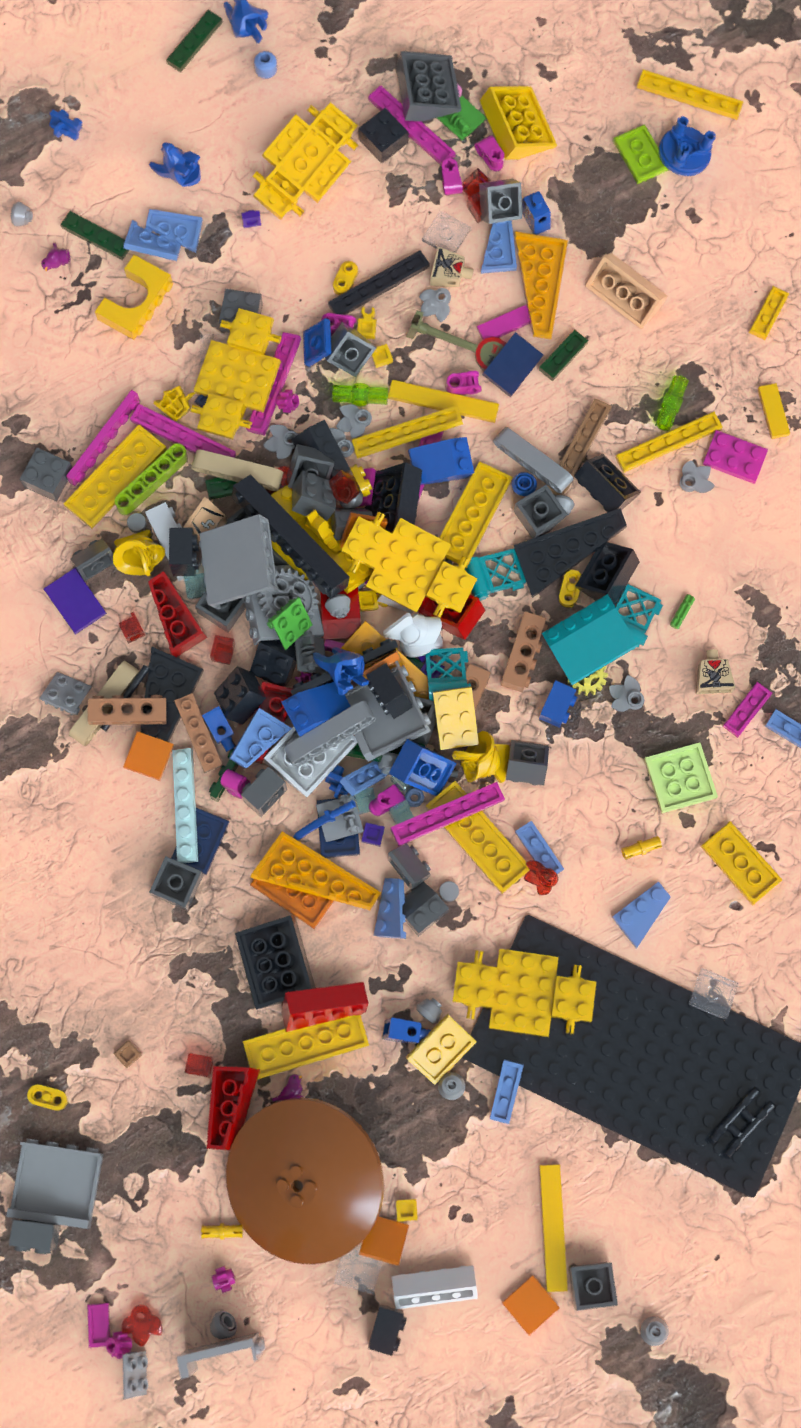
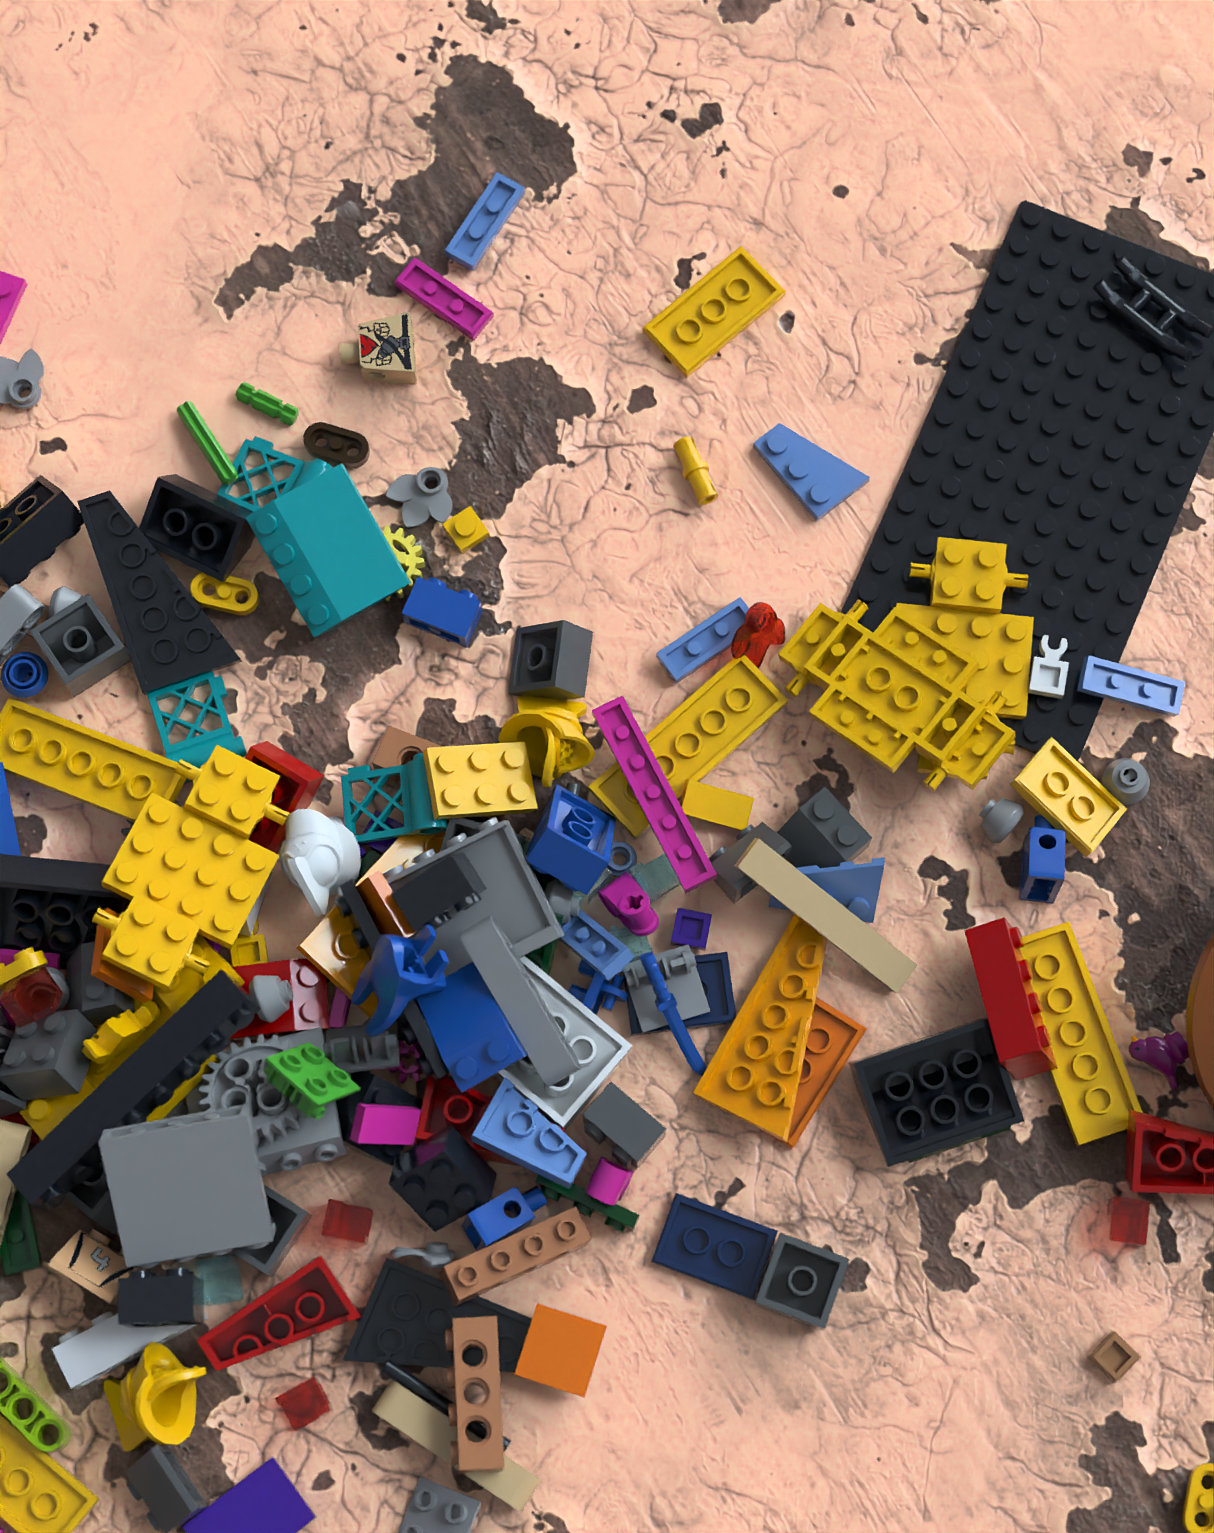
camera: 90 degrees left, 0 degrees up
light grey tile [127,513,147,533] -> none
light aqua plate [172,748,198,863] -> none
light grey tile [439,881,459,902] -> none
nougat brick [501,611,548,693] -> none
yellowish green plate [644,743,718,814] -> none
clear tile [689,968,739,1020] -> none
none -> bright green axle [177,401,239,486]
none -> dark brown plate [303,422,370,468]
none -> dark pink tile [350,1104,421,1145]
none -> light grey plate [390,1242,455,1268]
none -> yellow plate [442,506,490,554]
none -> yellow tile [680,779,754,831]
none -> tan tile [734,837,917,993]
none -> yellow piece [778,600,1016,792]
none -> white plate [1028,635,1069,699]

